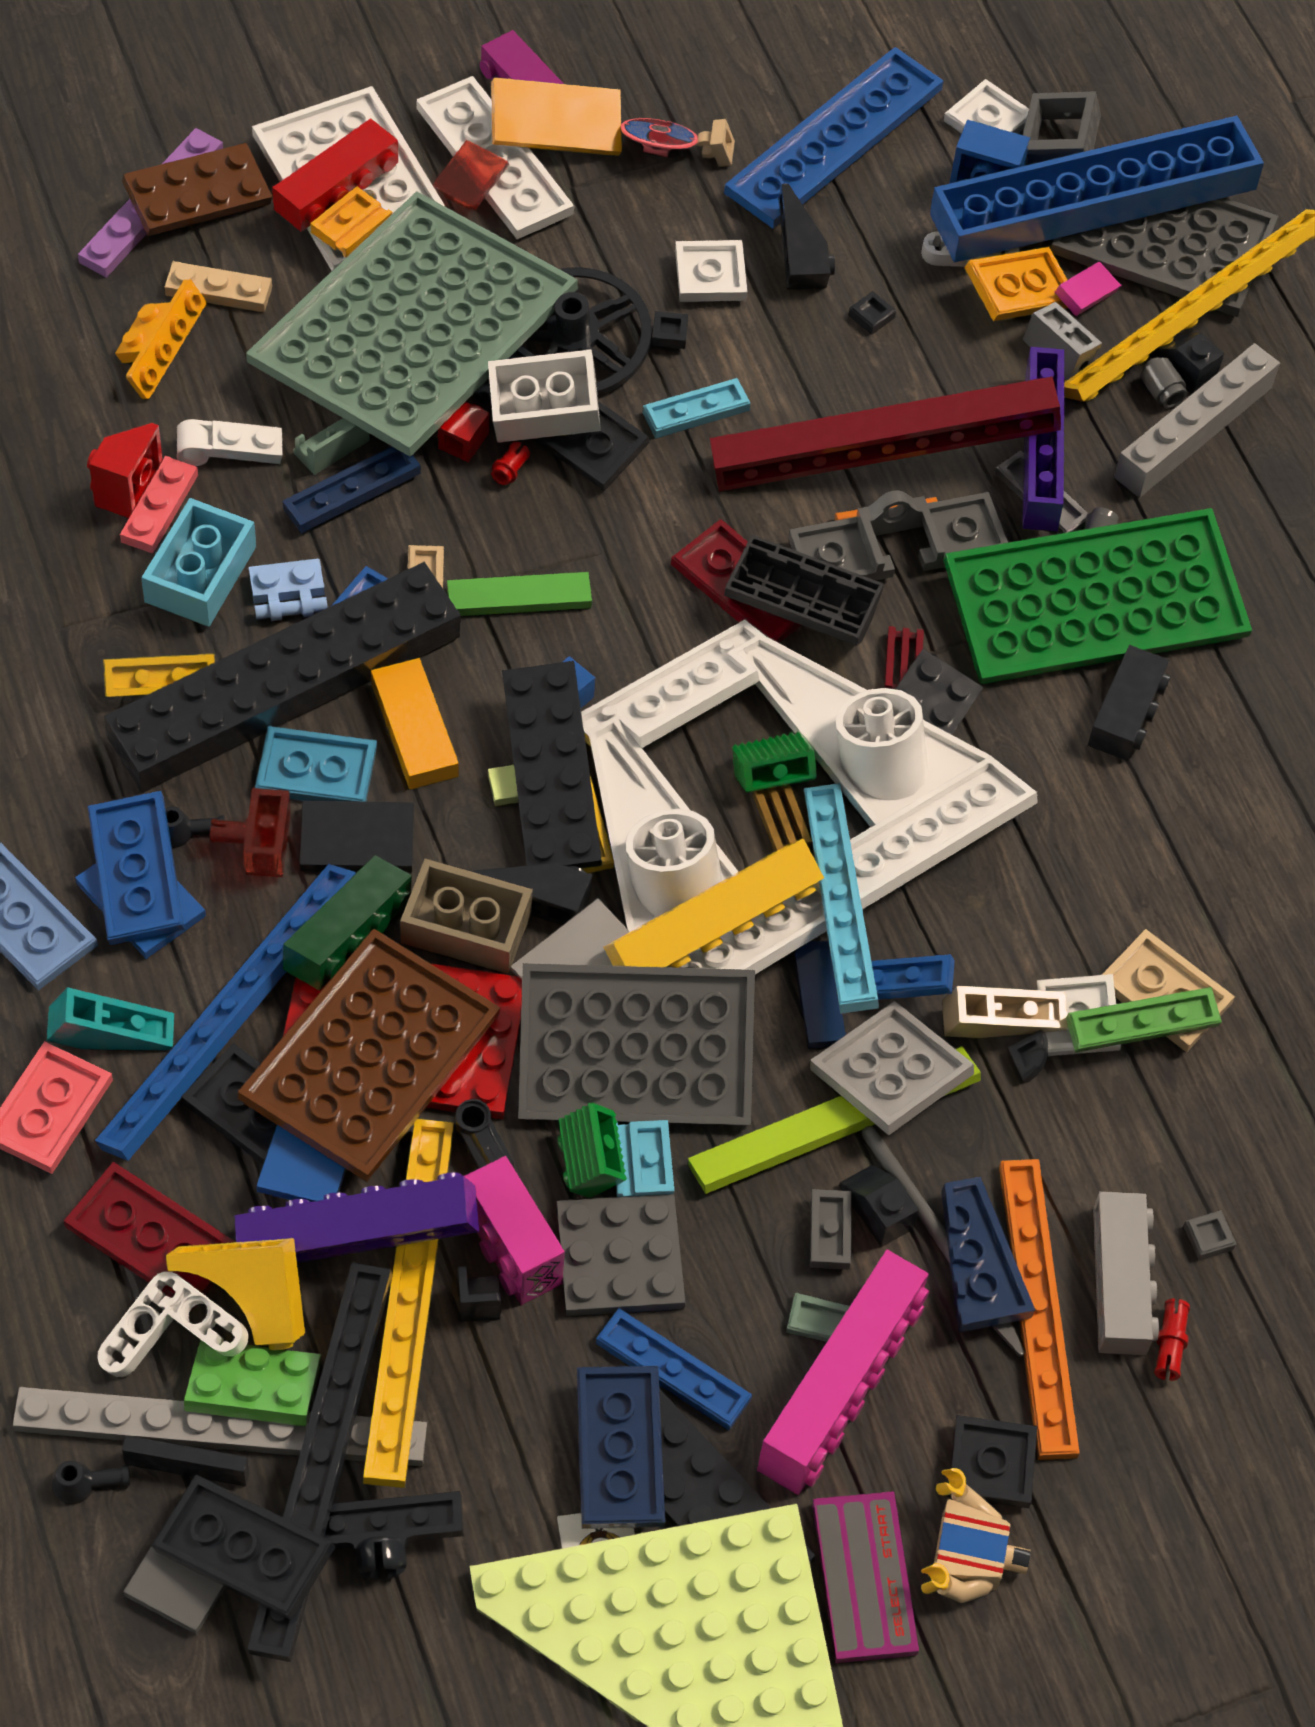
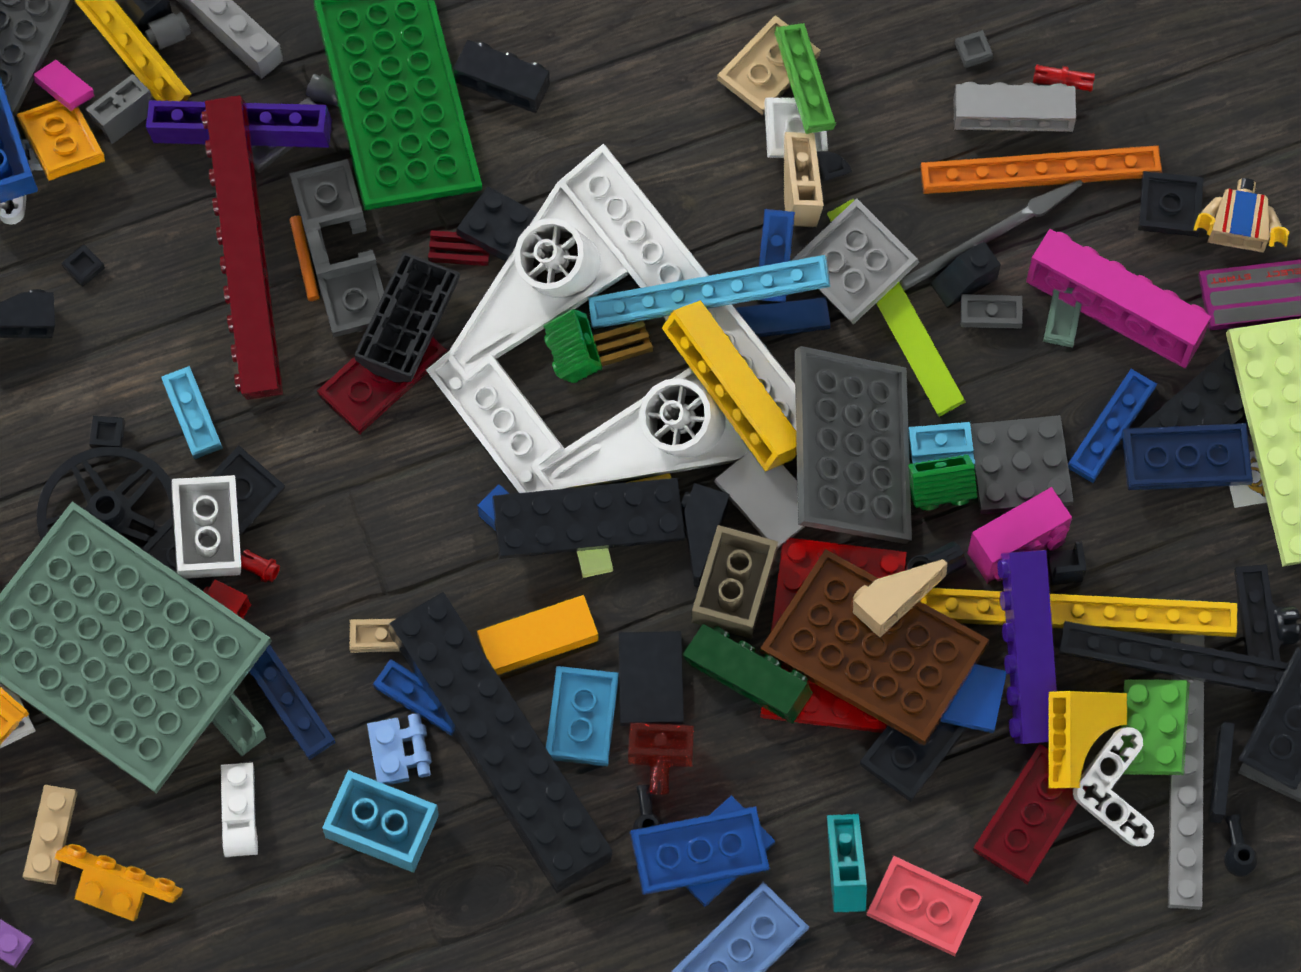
camera: 85 degrees left, 10 degrees up
red slope [87,423,163,518] -> none
blue plate [95,864,356,1161] -> none
yellow plate [103,654,215,697] -> none
coral plate [120,456,198,554] -> none
bright green tile [447,572,592,616] -> none
white plate [675,240,747,302] -> none
dark blue wing [941,1177,1035,1332] -> none
none -> tan slope [853,559,947,637]

